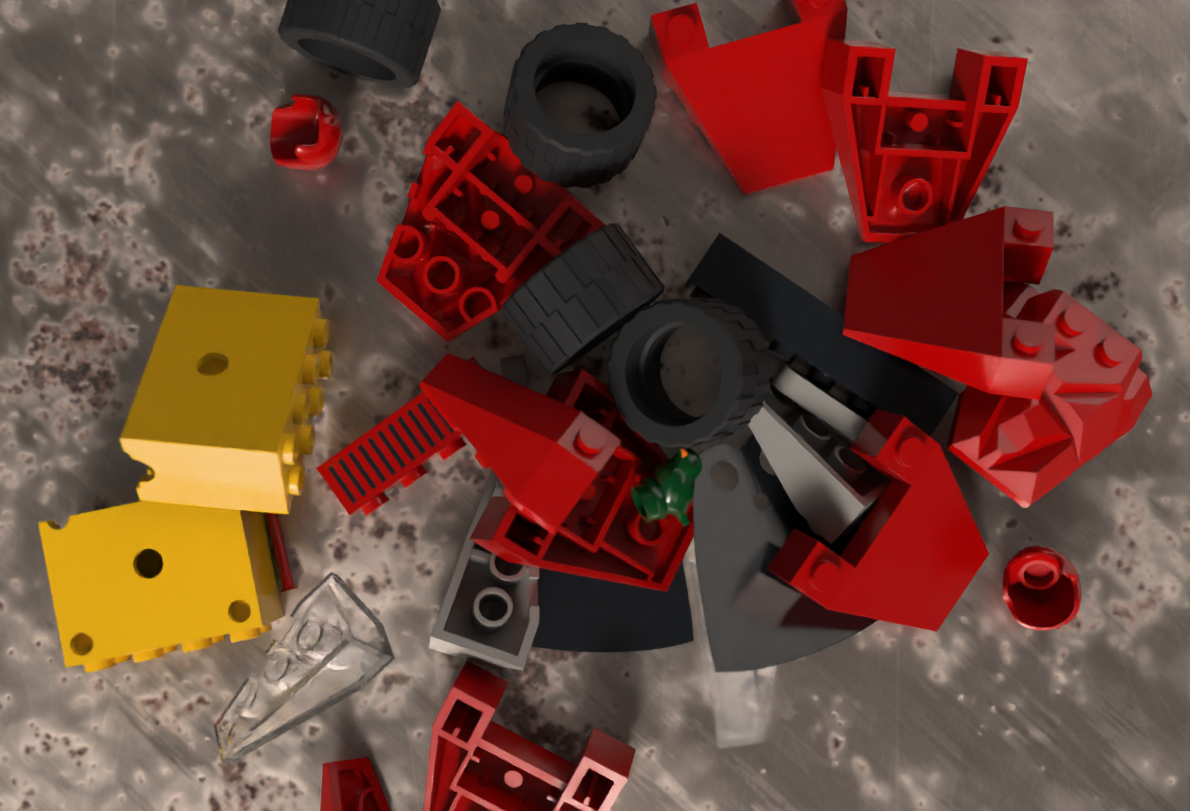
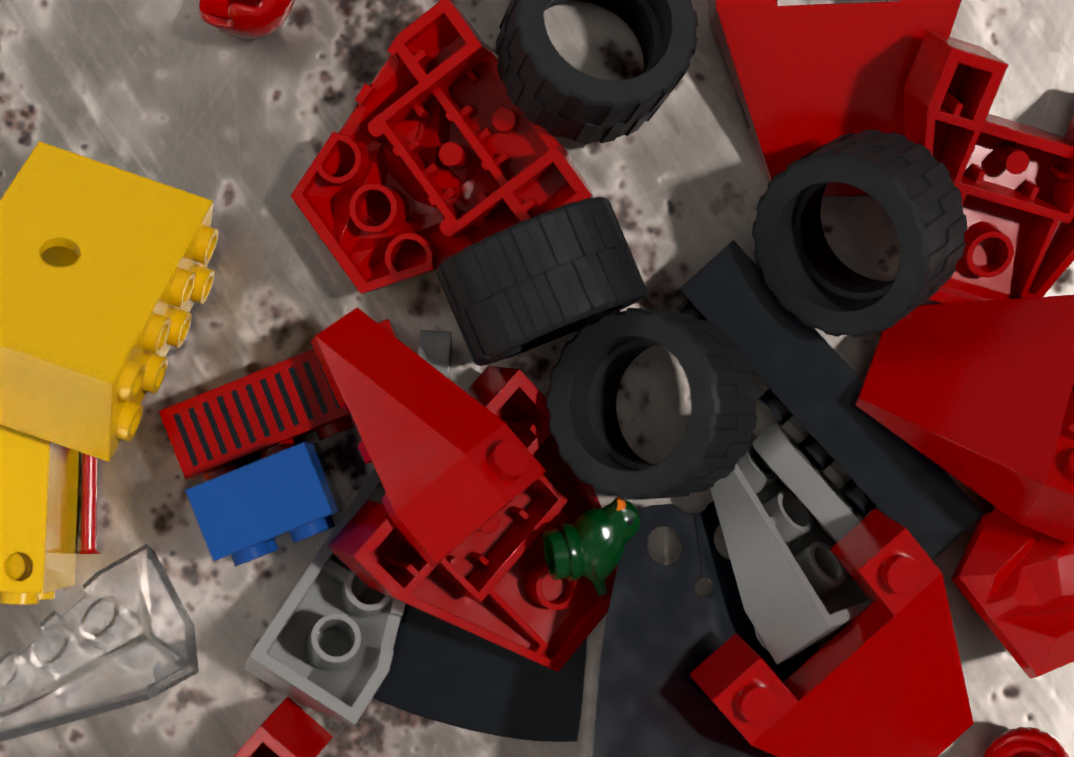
camera: 15 degrees right, 0 degrees up
none -> blue brick [185,442,345,567]
none -> black tyre [752,130,967,338]

